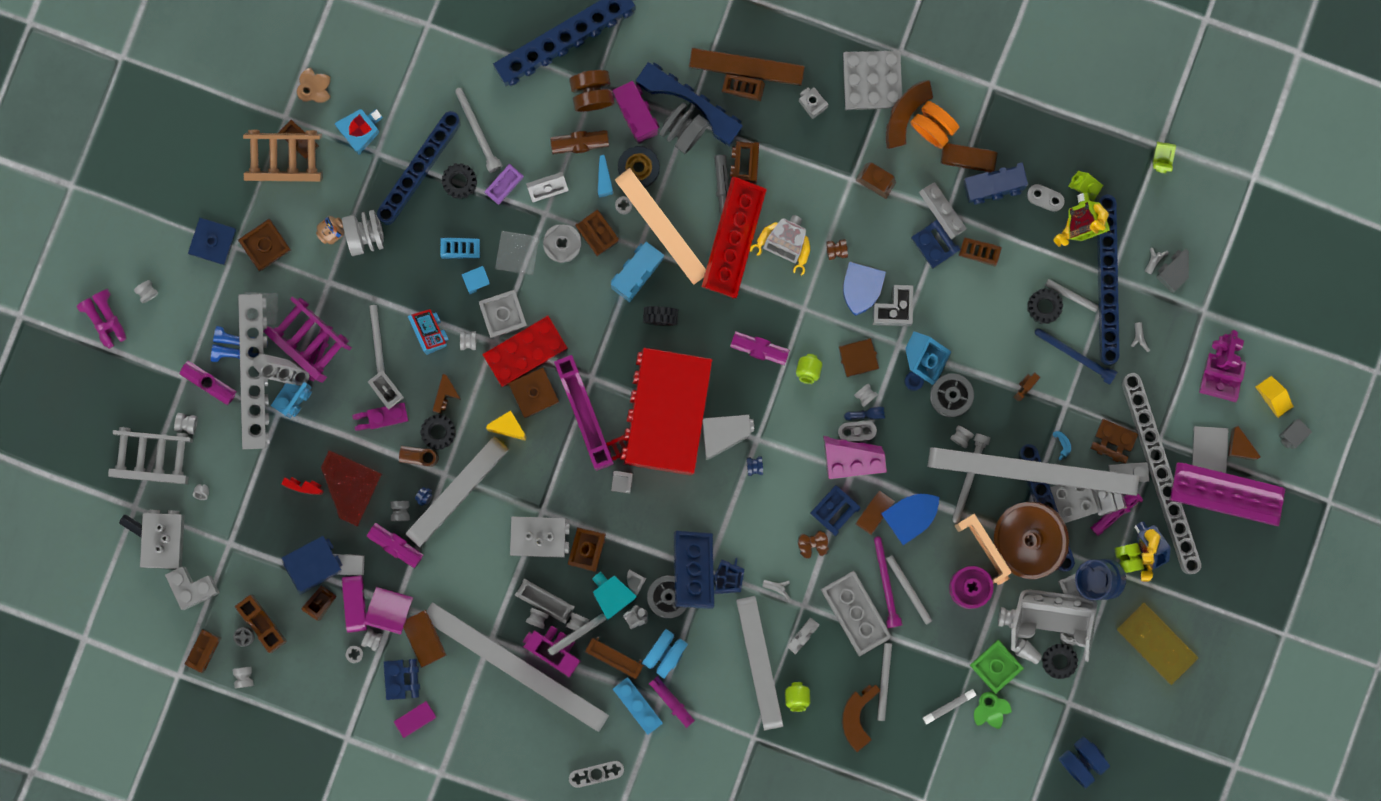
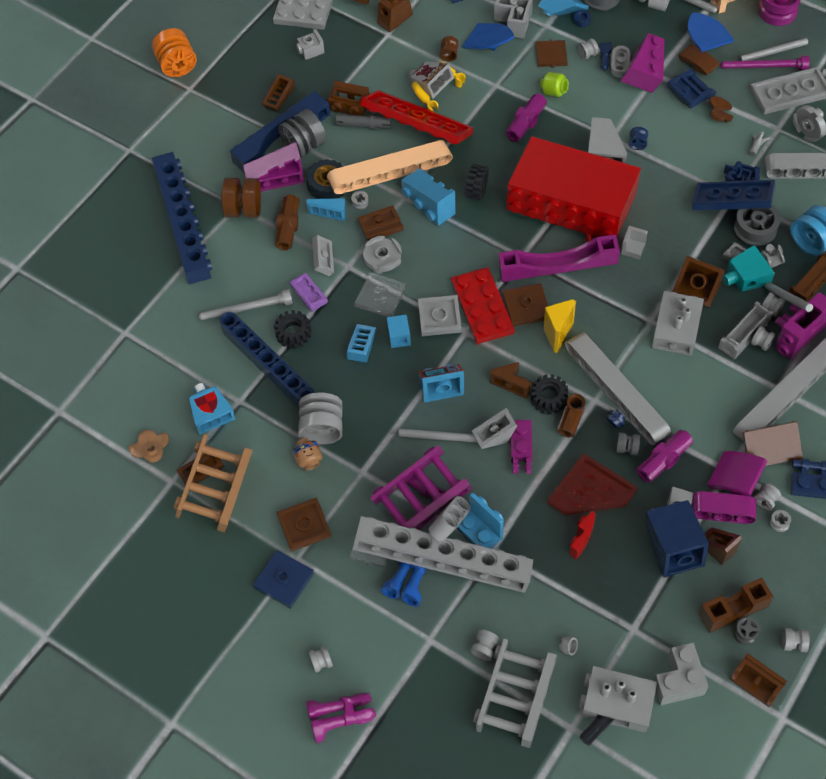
camera: 70 degrees left, 25 degrees down
magenta piece [179,360,237,405] -> none
light grey wheel [460,331,477,350] -> none
reddish brown tile [689,48,804,86] -> none

